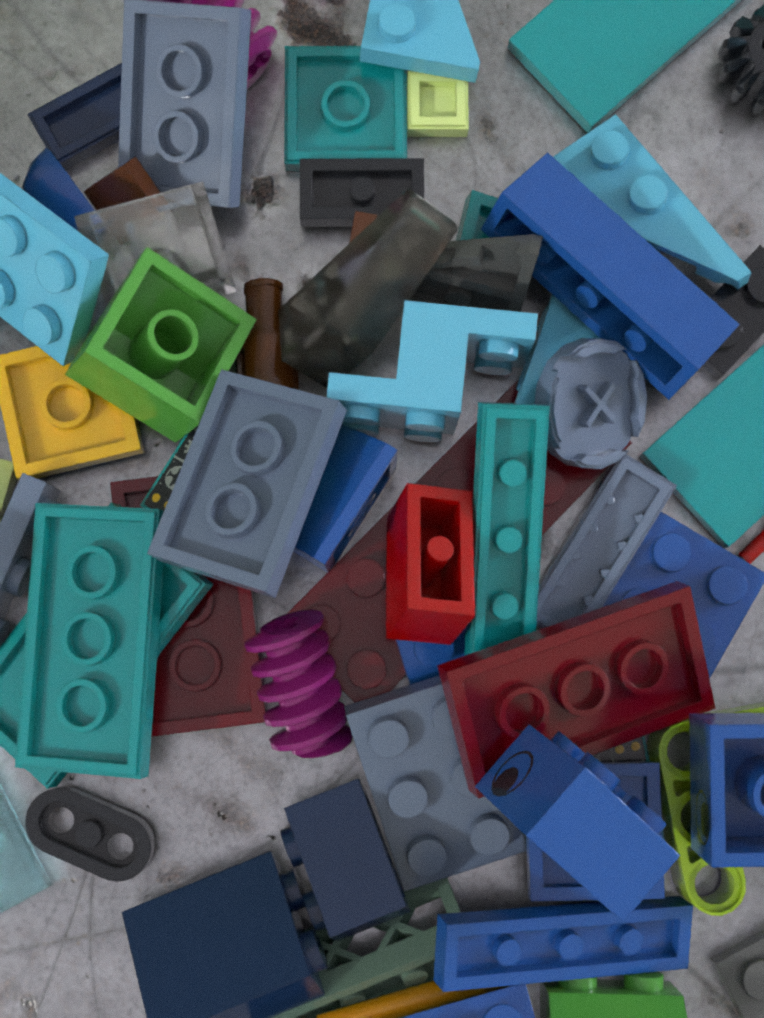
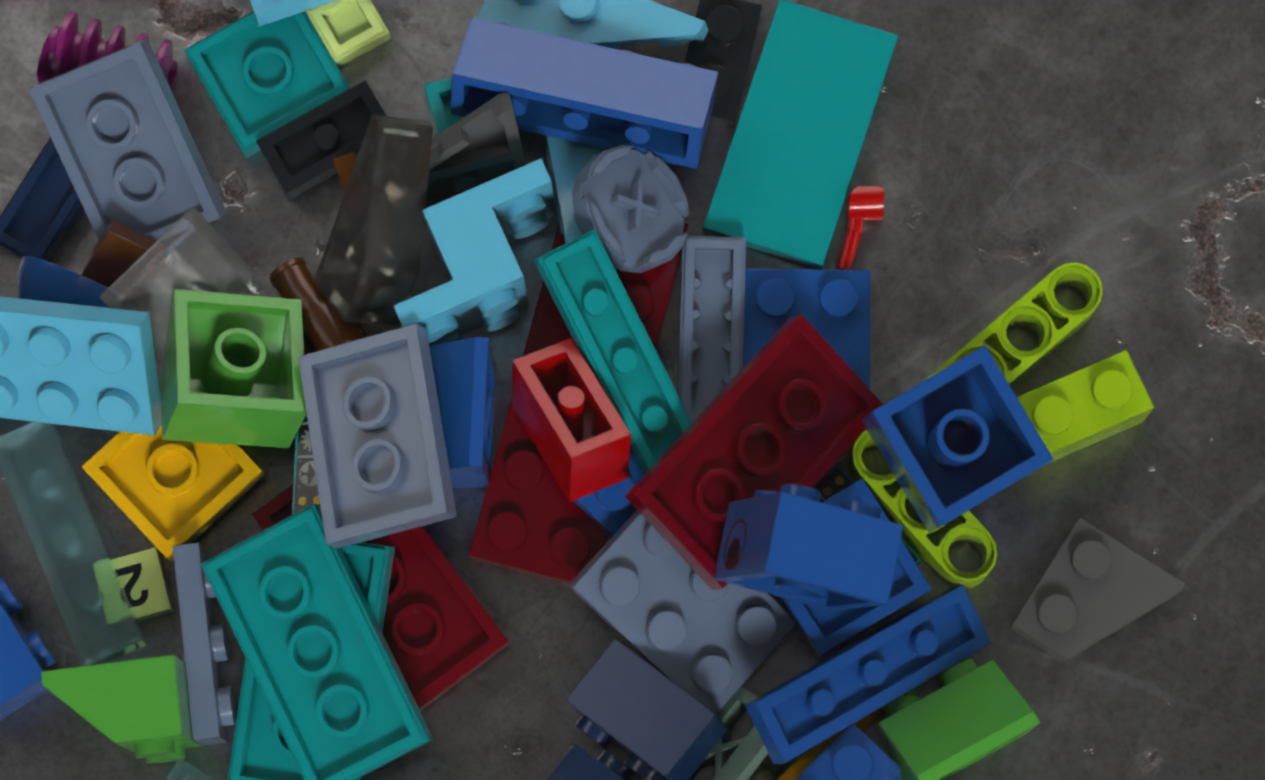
camera: 25 degrees left, 5 degrees down
magenta piece [244,609,353,759] -> none

